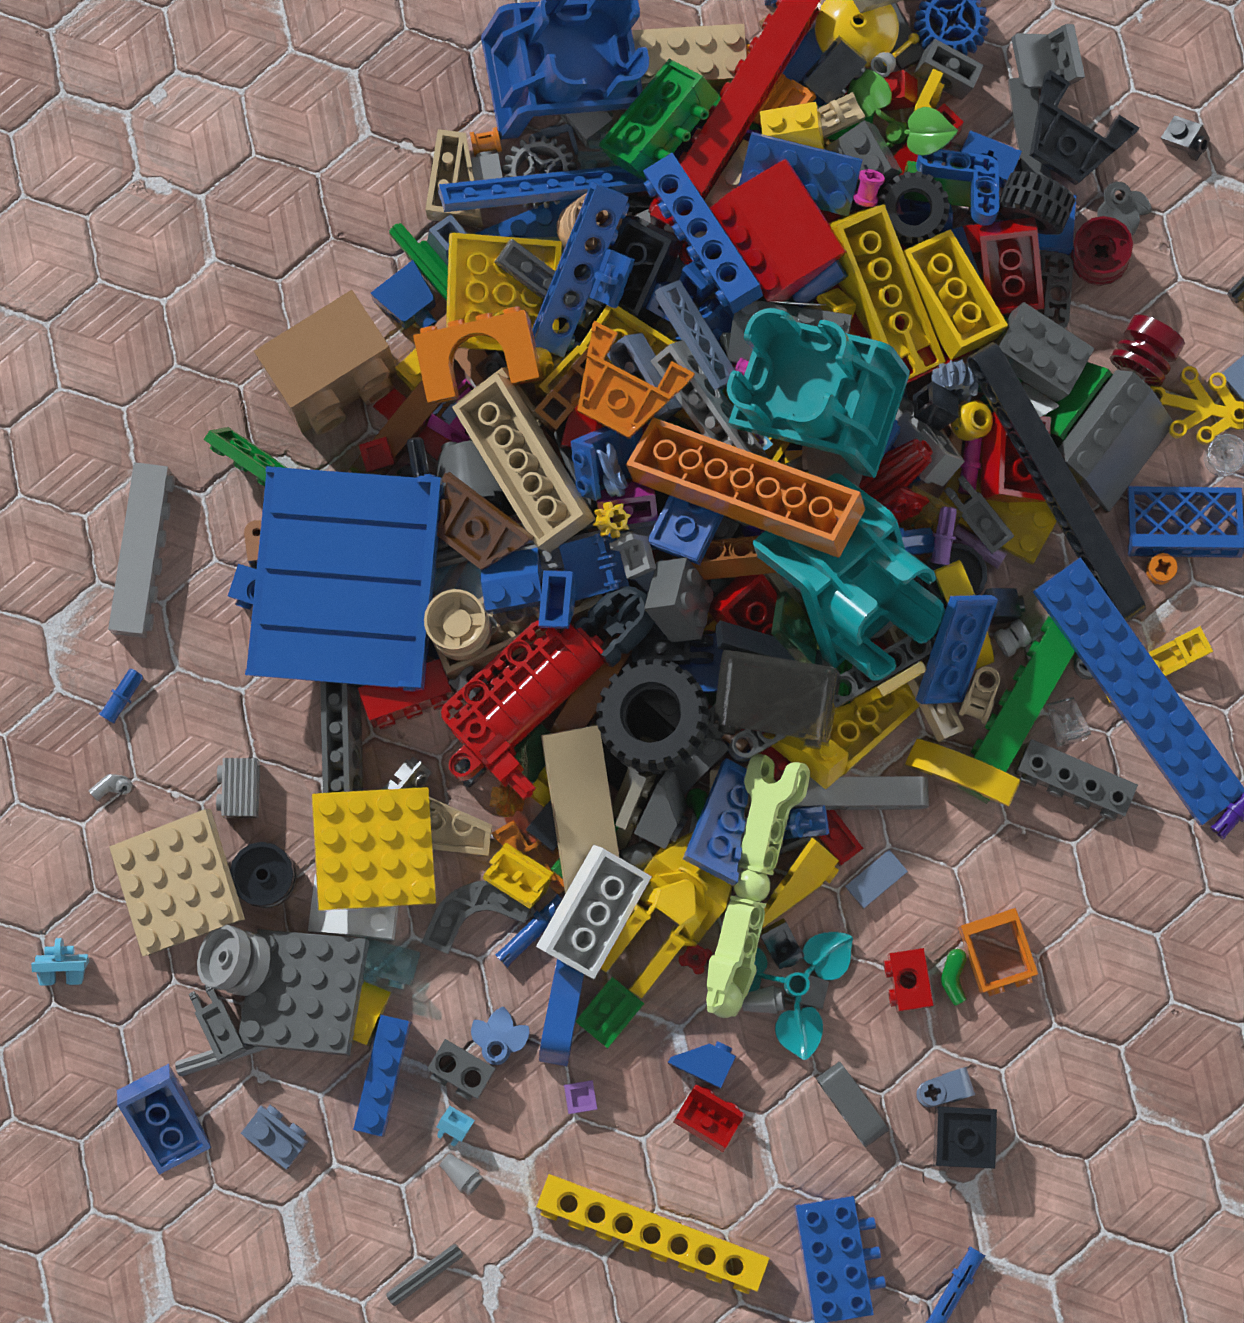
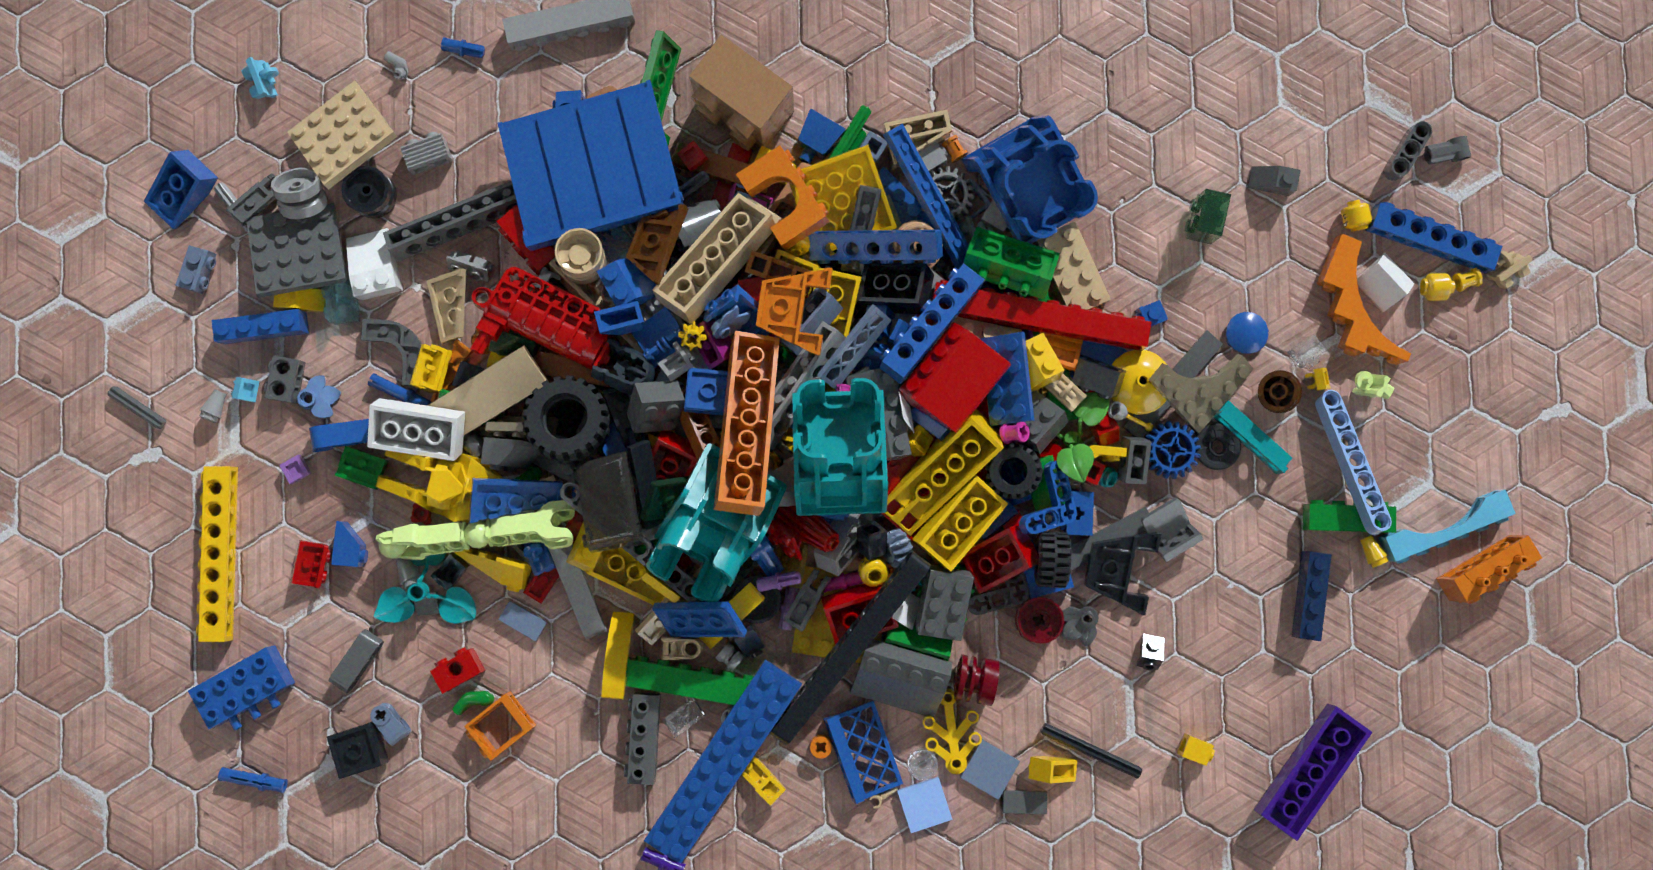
camera: 65 degrees right, 5 degrees up
yellow plate [311,787,436,911] -> none
blue hips [590,249,634,308] -> none
none -> teal plate [1099,466,1118,488]

